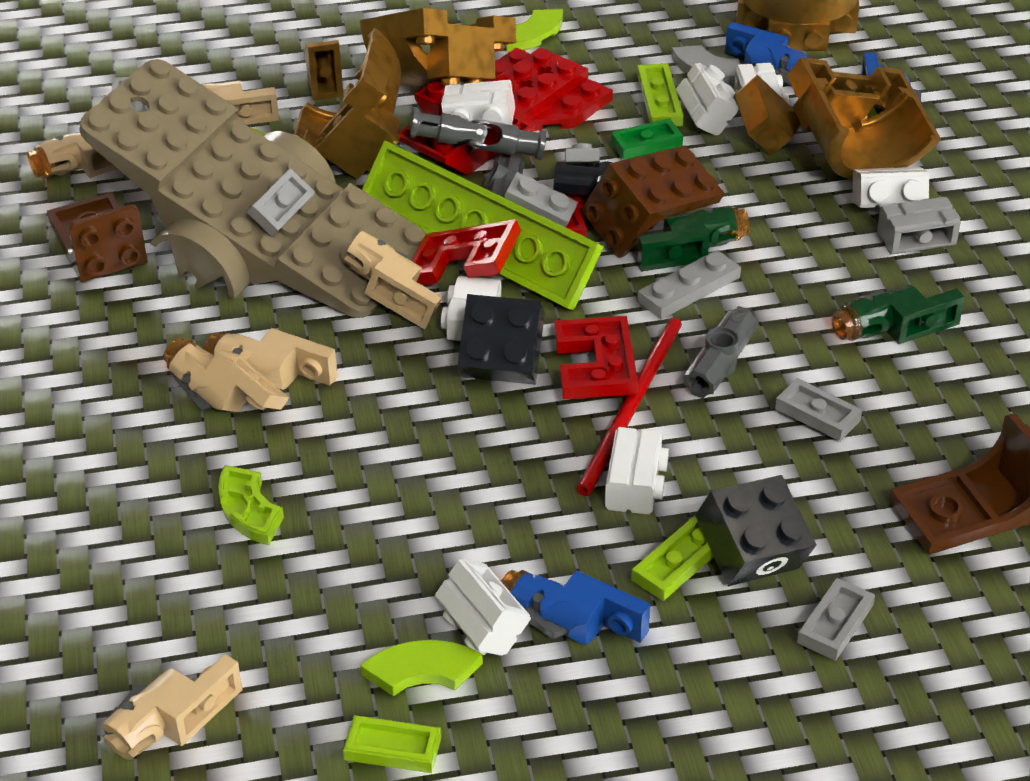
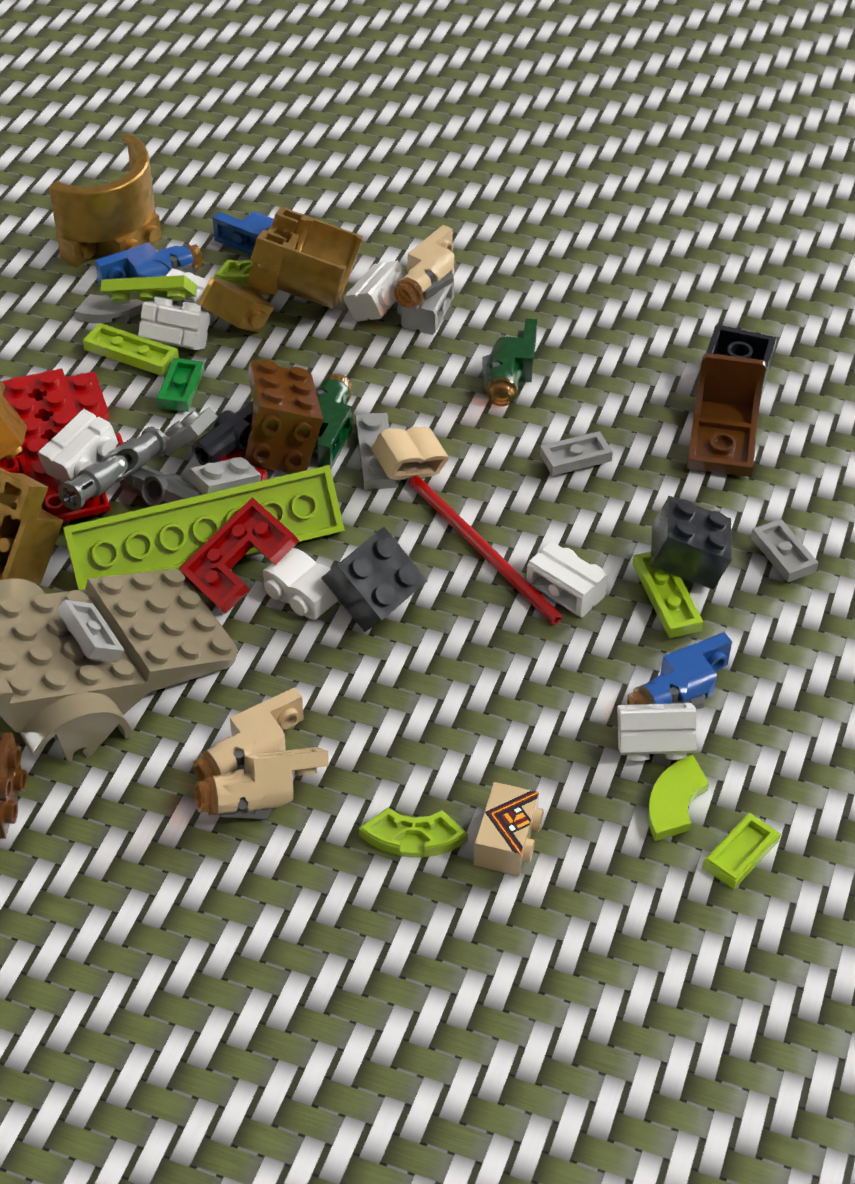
camera: 60 degrees left, 5 degrees up
tan plate [101,654,243,760] -> none
tan plate [344,230,442,330] -> none
red plate [554,316,638,399] -> none
dark grey piece [684,306,758,398] -> none
none -> lime plate [101,275,197,304]
none -> tan brick [371,427,449,480]
none -> tan plate [394,225,454,308]
none -> tan brick [474,782,544,876]

